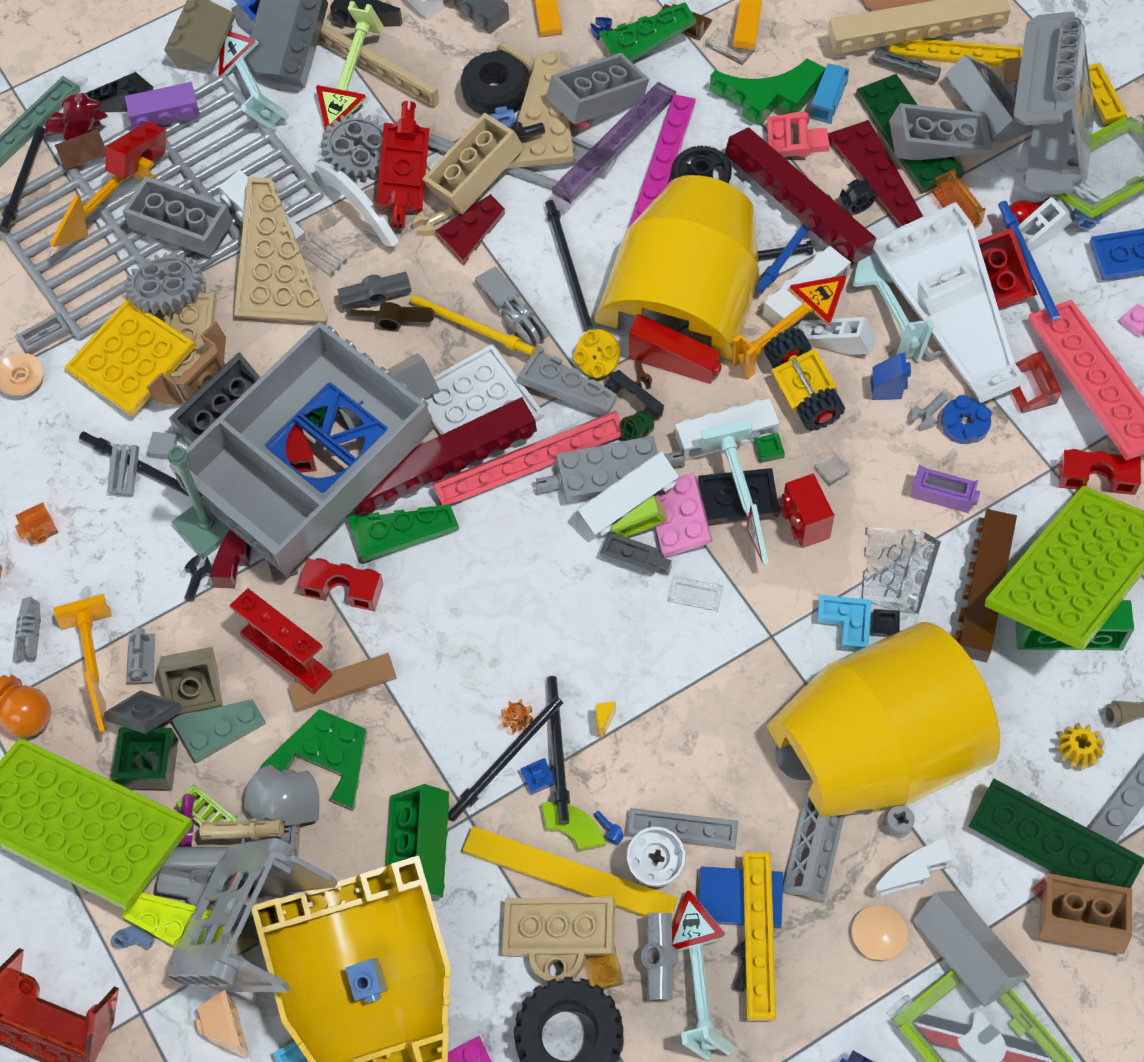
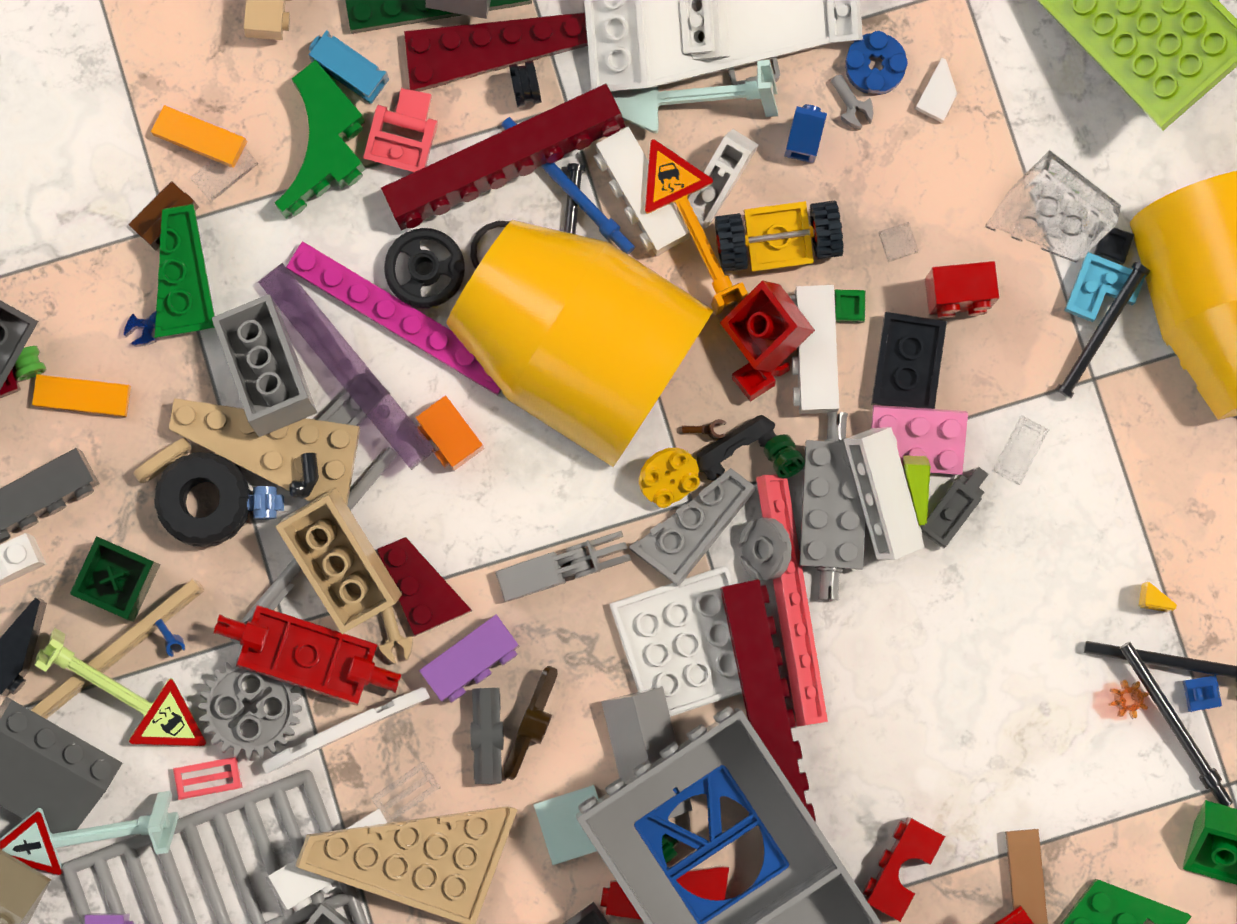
camera: 80 degrees left, 20 degrees up
green wing [347,504,459,562] -> none
yellow bar [410,295,536,356] -> none
black bar [545,200,593,332] -> none
red slope [629,314,722,384] -> none
light aqua piece [699,419,768,565] -> none
medium lavender window [910,464,980,513] -> none
reddish brown brick [954,509,1017,663] -> none
none -> dark green brick [70,536,161,622]
none -> blue hand [155,619,185,657]
none -> coral tile [173,757,243,800]
none -> orange brick [415,395,484,471]
none -> medium lavender brick [419,614,520,703]
none -> red brick [720,280,815,372]
none -> red plate [732,362,790,402]
none -> light grey tile [739,517,792,581]
none -> white tile [915,58,957,123]
none -> black bar [1055,262,1150,399]

